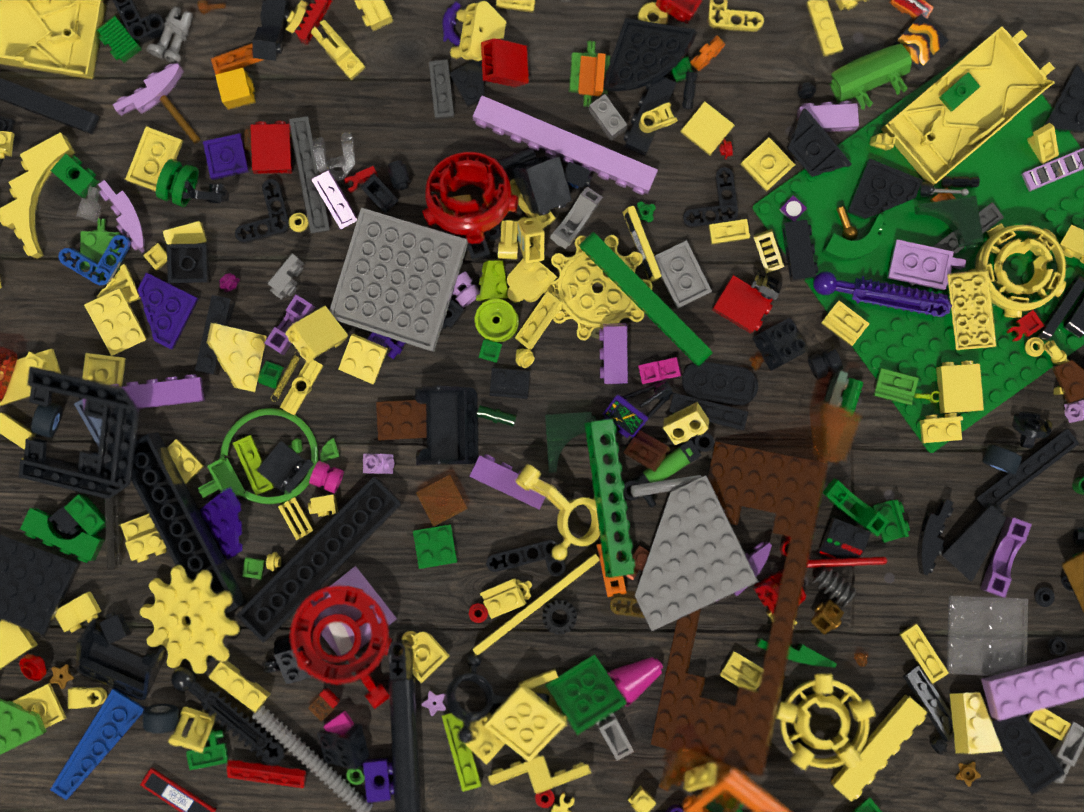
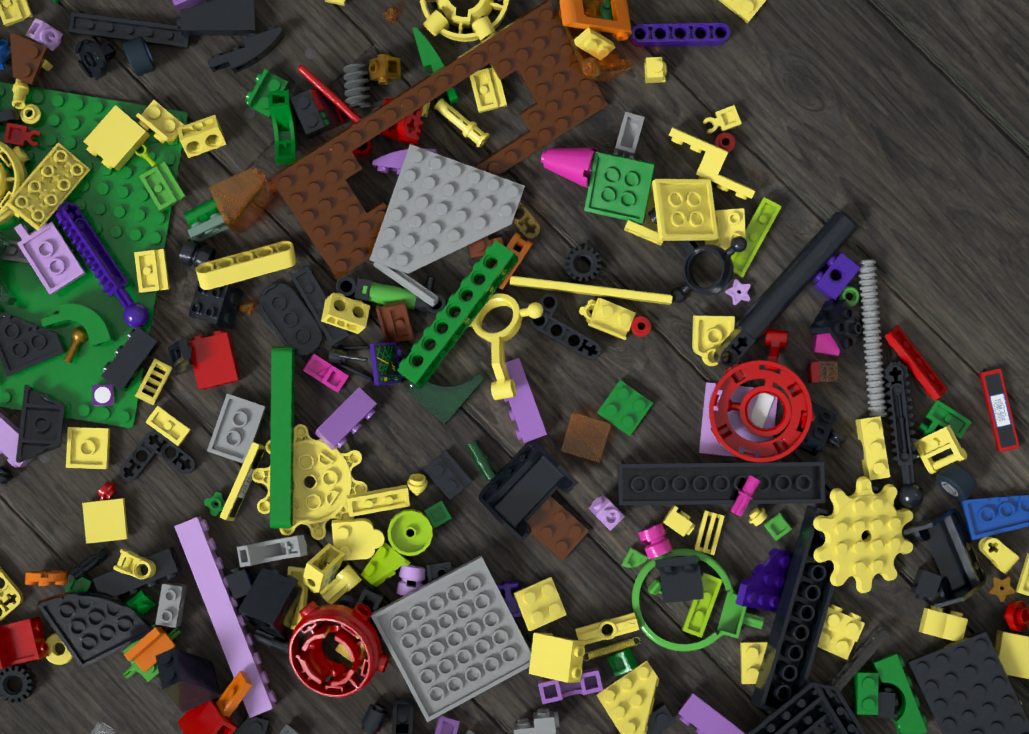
camera: 130 degrees left, 0 degrees up
none -> green plate [126,590,156,616]
none -> black slope [156,648,221,713]
none -> light yellow brick [177,115,226,158]
none -> light yellow beam [196,241,297,290]
none -> orange plate [216,671,253,717]
none -> light yellow pin [434,98,490,149]
none -> dark pink axle [731,475,761,516]

